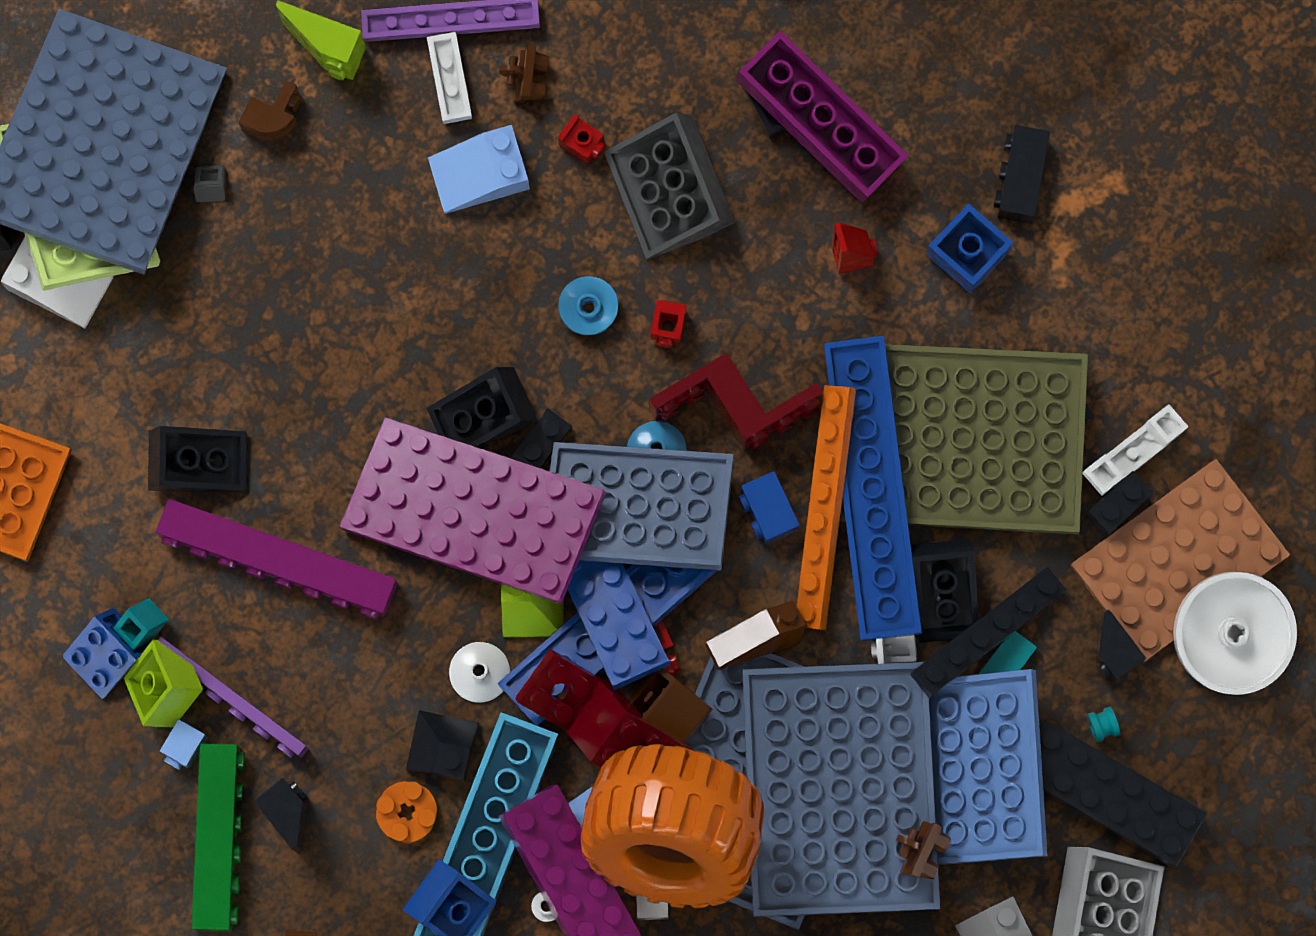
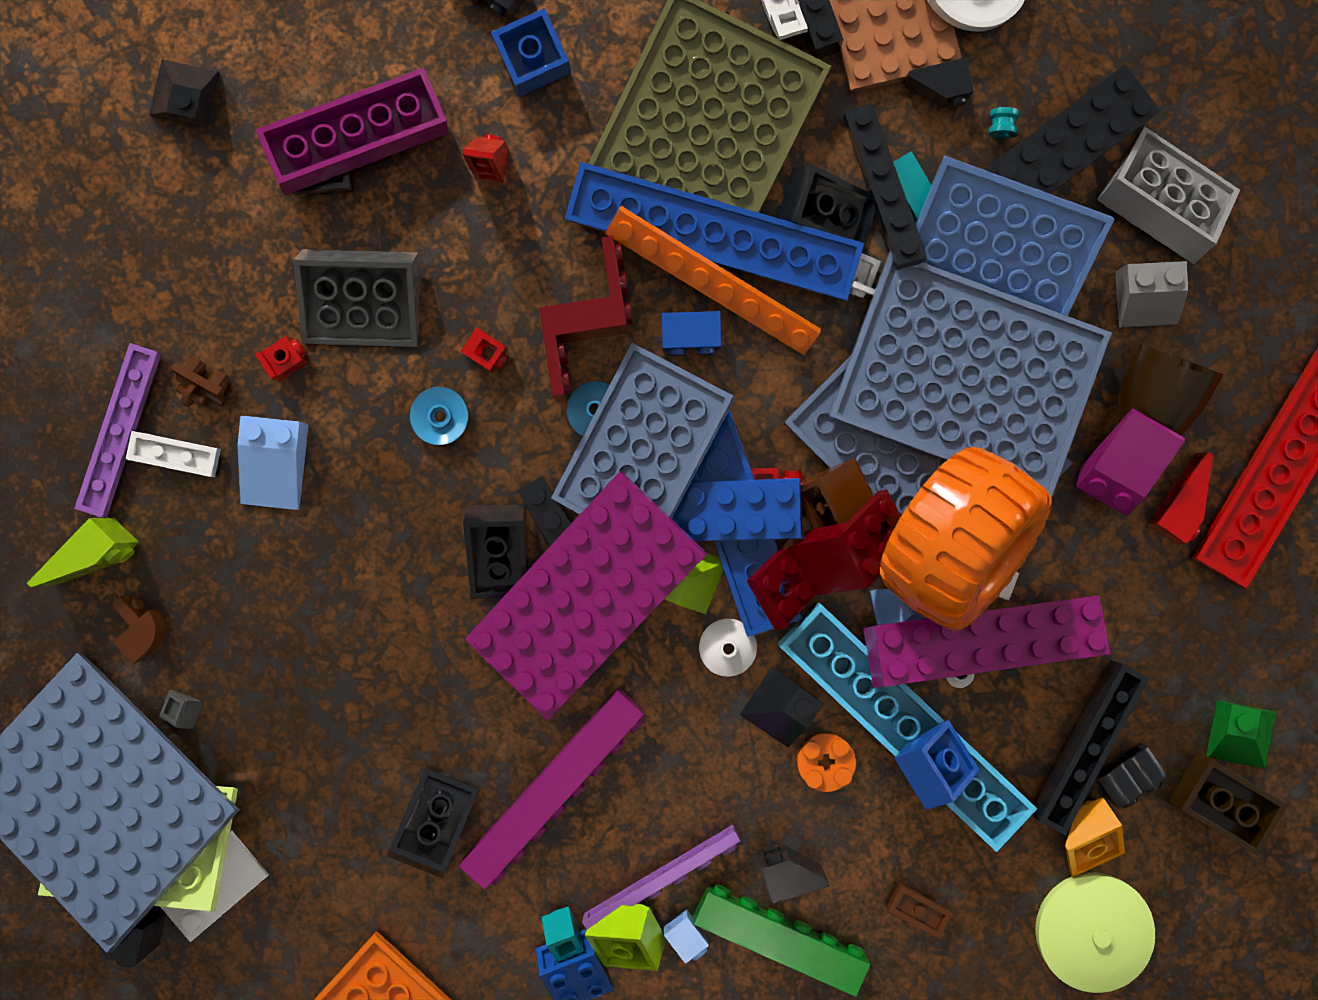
camera: 70 degrees left, 10 degrees up
slope [705,601,806,670] -> none
reddish brown hips [895,821,951,880] -> none

